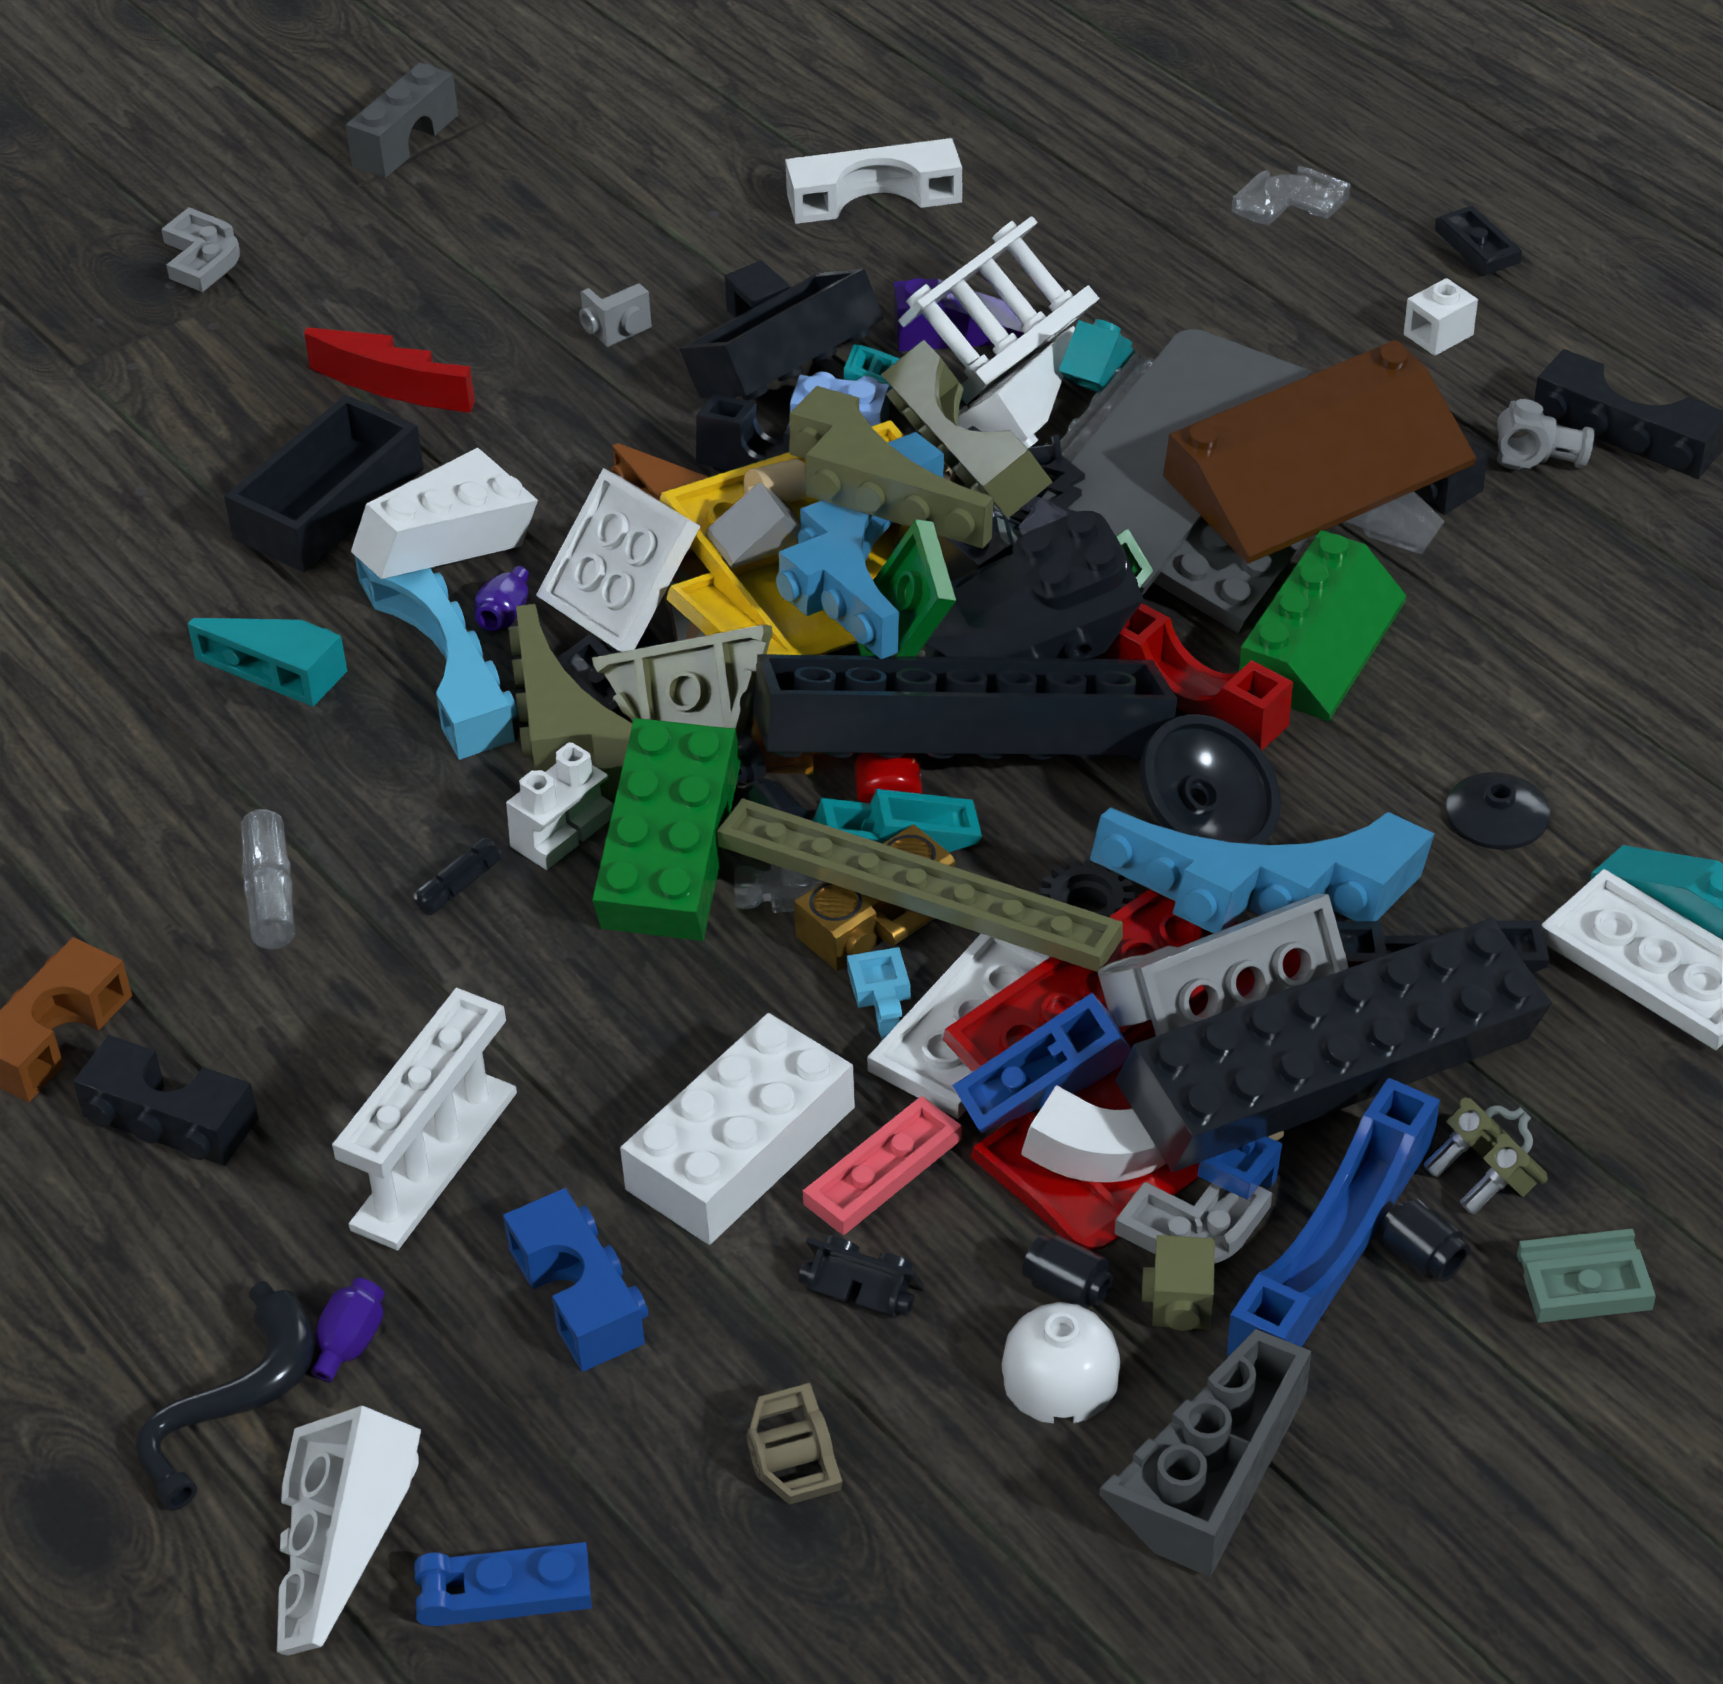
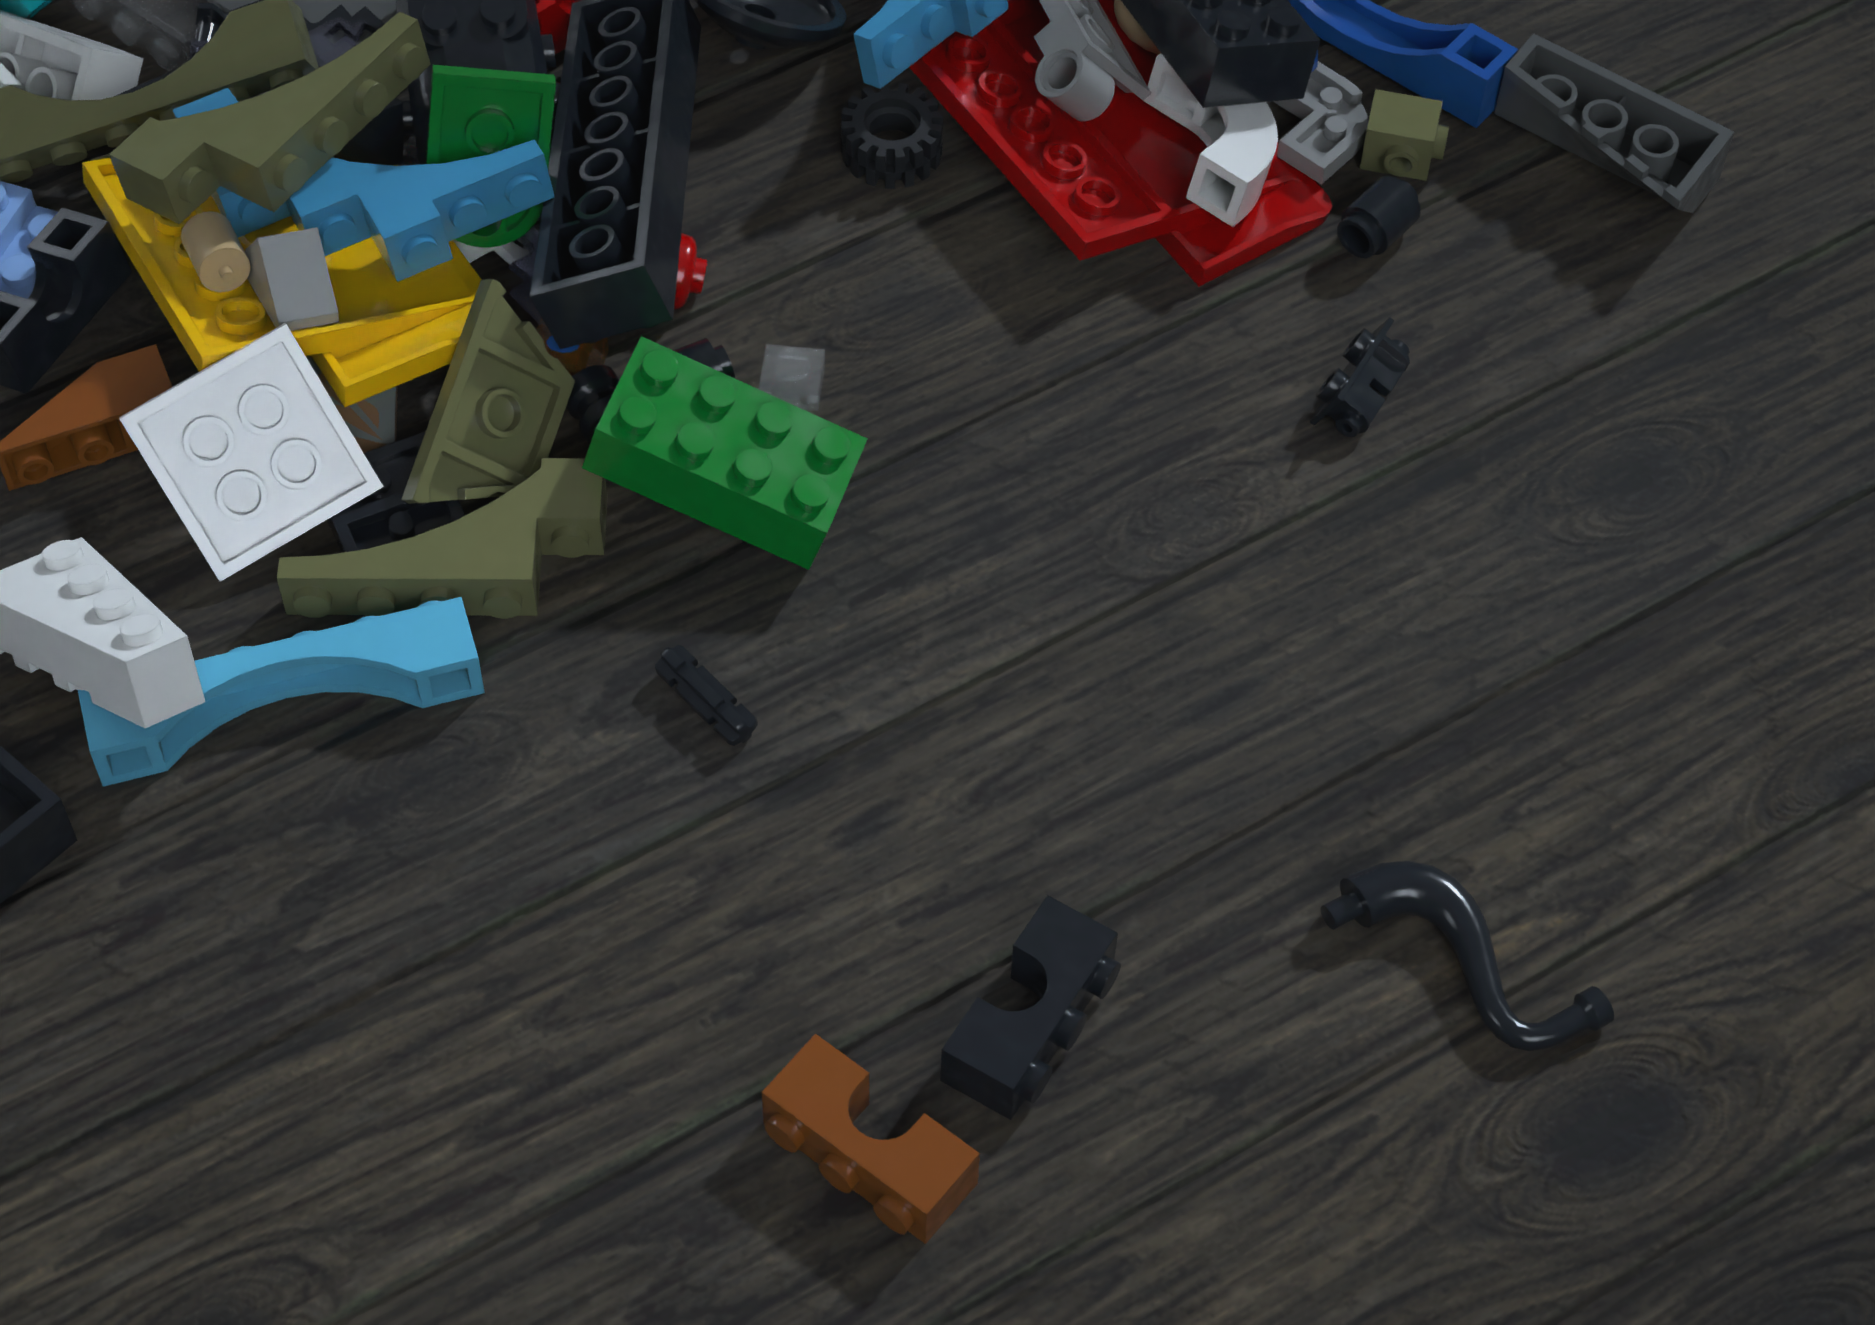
camera: 85 degrees left, 10 degrees up
teal slope [187,618,347,707] -> none
clear axle [240,809,295,949] -> none
white wedge [277,1406,421,1656] -> none
dark purple plant [311,1278,385,1382] -> none
white fence [332,988,517,1251] -> none
blue plate [414,1542,592,1626] -> none
dark purple plant [474,566,530,631] -> none
blue arch [503,1188,648,1372] -> none
white hips [506,742,613,870] -> none
white piece [620,1013,855,1245] -> none
olive plate [717,798,1123,972] -> none
dark tan piece [747,1383,843,1505] -> none
pearl gold piece [794,824,955,971] -> none
coral plate [803,1096,962,1236] -> none
teal slope [812,789,982,852] -> none
medium azure plate [847,947,911,1040] -> none
white plate [867,934,1051,1119] -> none
blue slope [952,993,1132,1133] -> none
white cylinder [1002,1302,1120,1423] -> none

